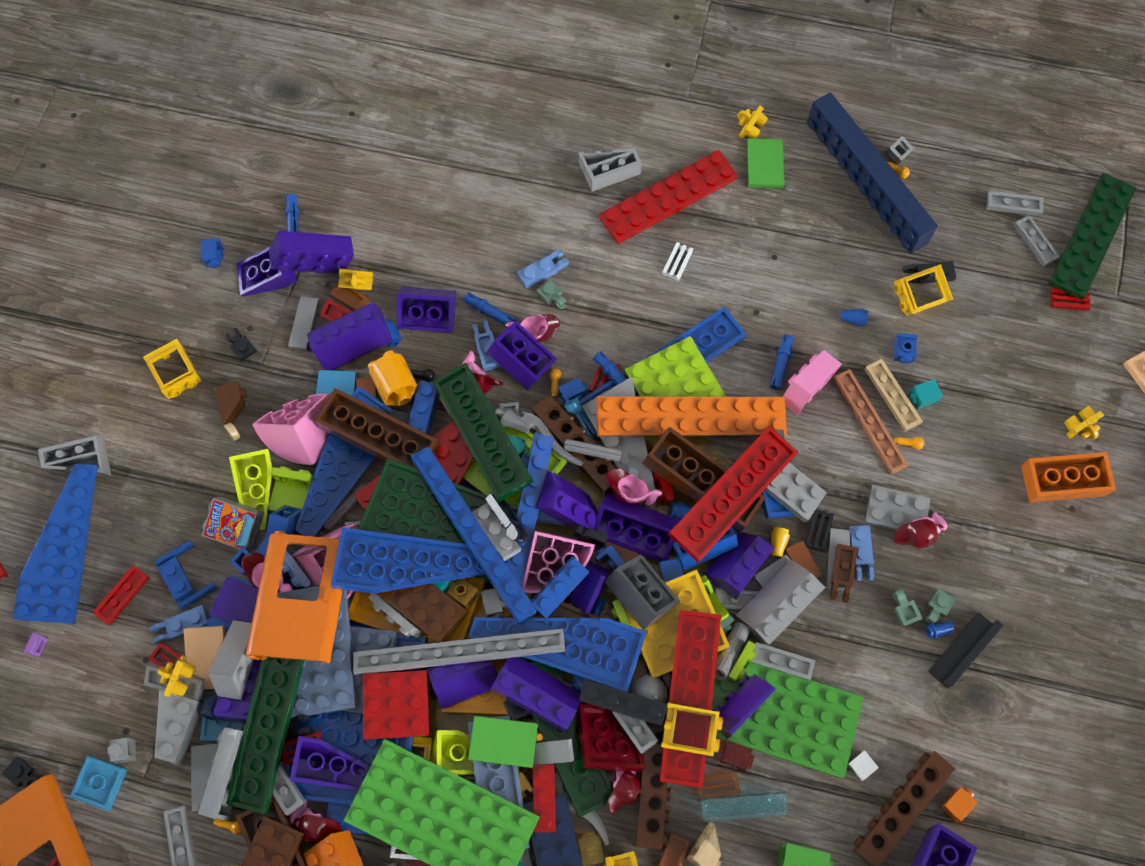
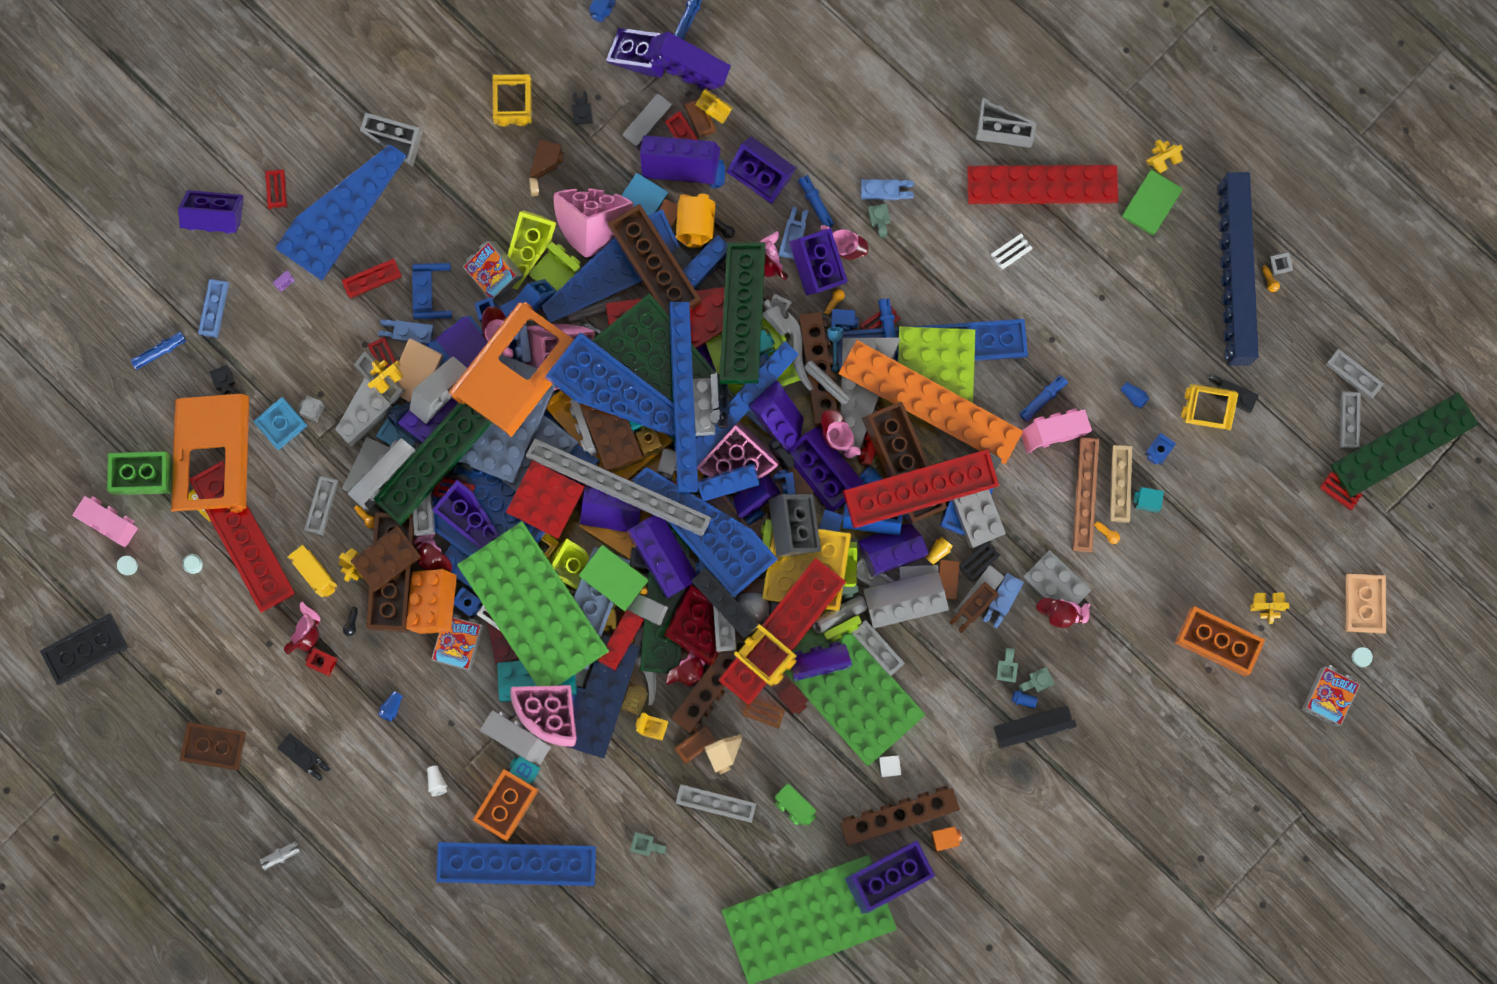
camera: 25 degrees right, 10 degrees up
clear light blue plate [701,791,788,822] -> none
none -> blue brick [454,587,482,618]

